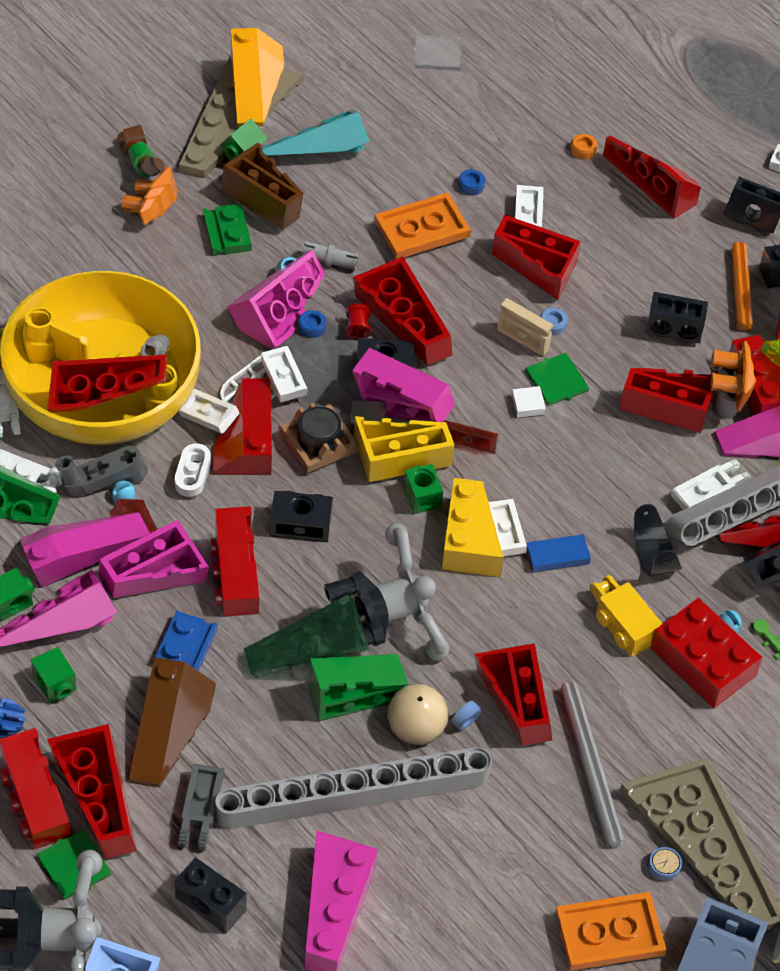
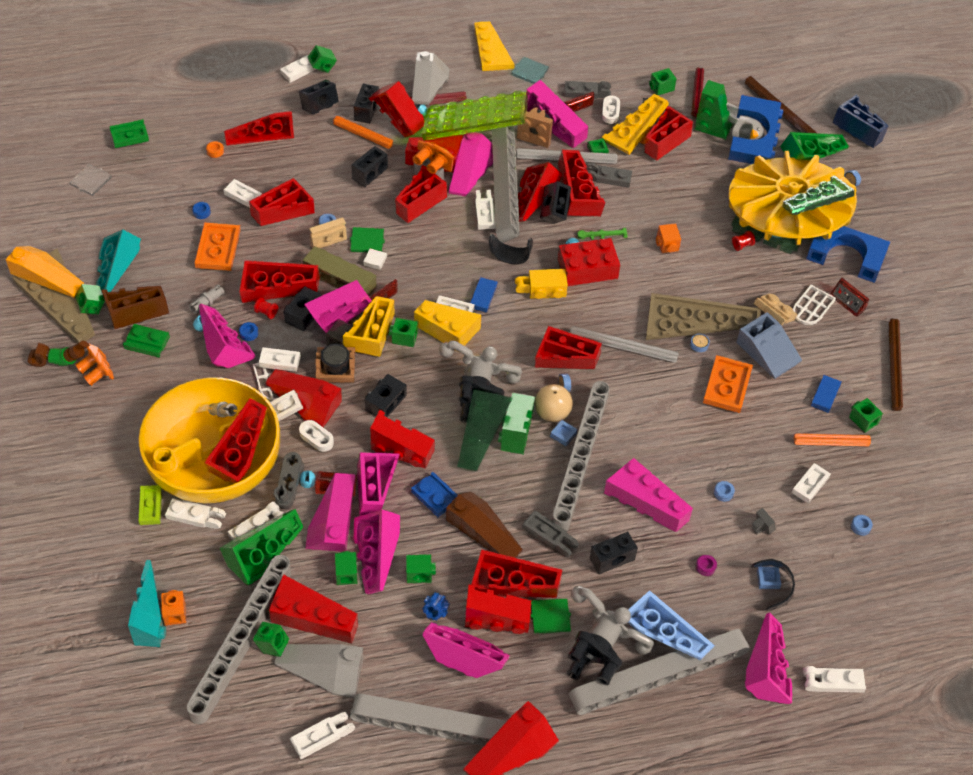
camera: 60 degrees left, 0 degrees up
none -> green plate [109,119,149,148]
none -> olive brick [303,246,377,296]
none -> medium blue tile [550,420,578,446]

